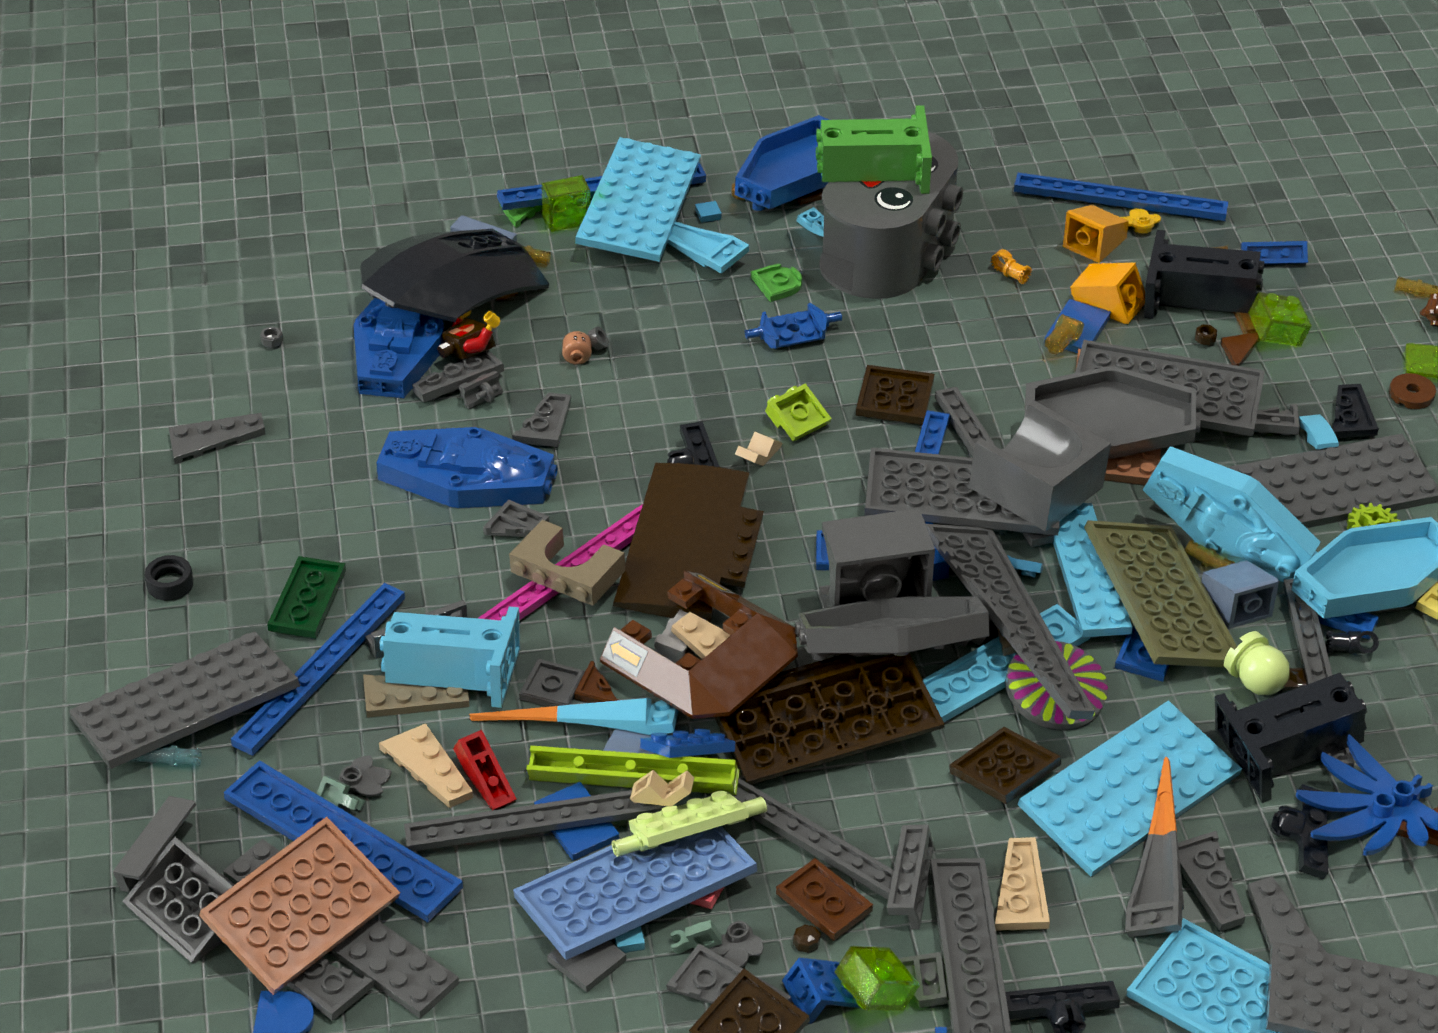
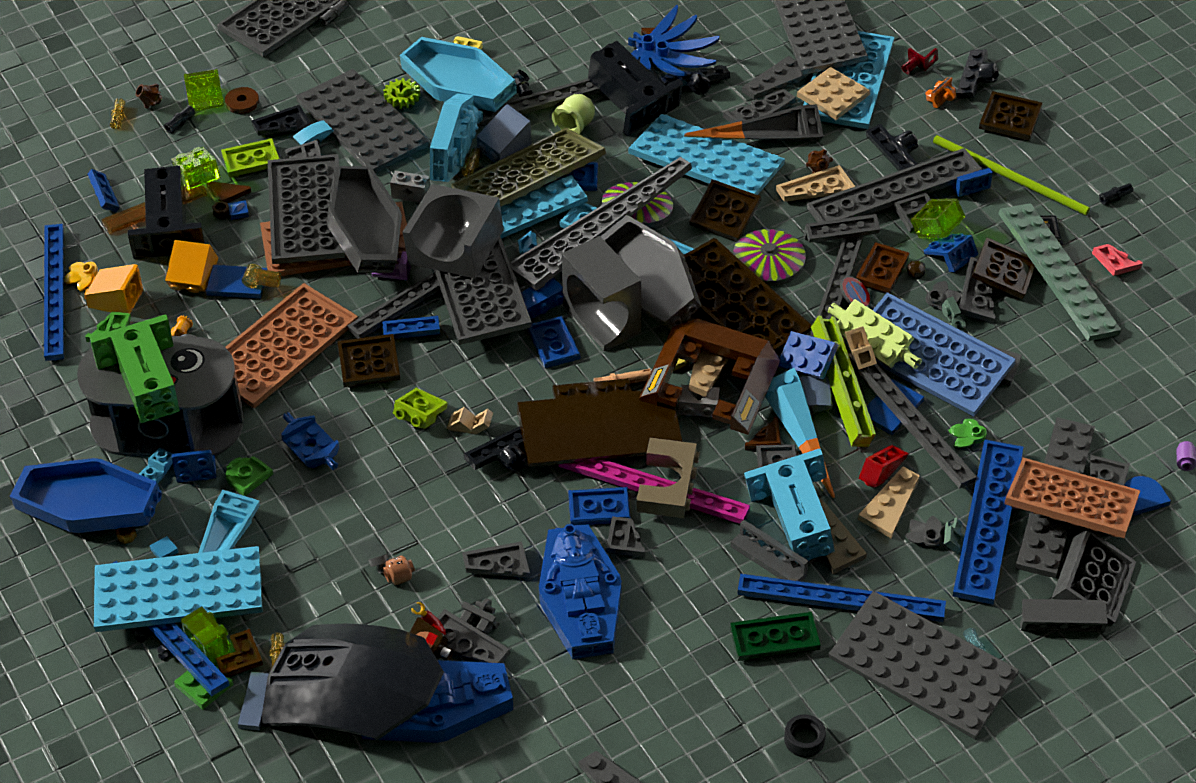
camera: 110 degrees left, 5 degrees up
none -> bright green wing [85,312,131,342]
none -> black pin [164,105,196,133]
none -> blue bracket [172,450,216,482]
none -> reddish brown plate [216,629,263,677]
none -> lime plate [221,138,279,177]
none -> nougat plate [225,283,358,409]
none -> blue tile [228,200,249,220]
none -> blue tile [568,487,630,526]
none -> light nougat pin [593,368,651,384]
none -> dish [733,229,806,286]
none -> tan plate [797,67,870,120]
none -> reddish brown rock [806,149,833,174]
none -> piece [840,277,871,307]
none -> bright green plate [948,419,987,448]

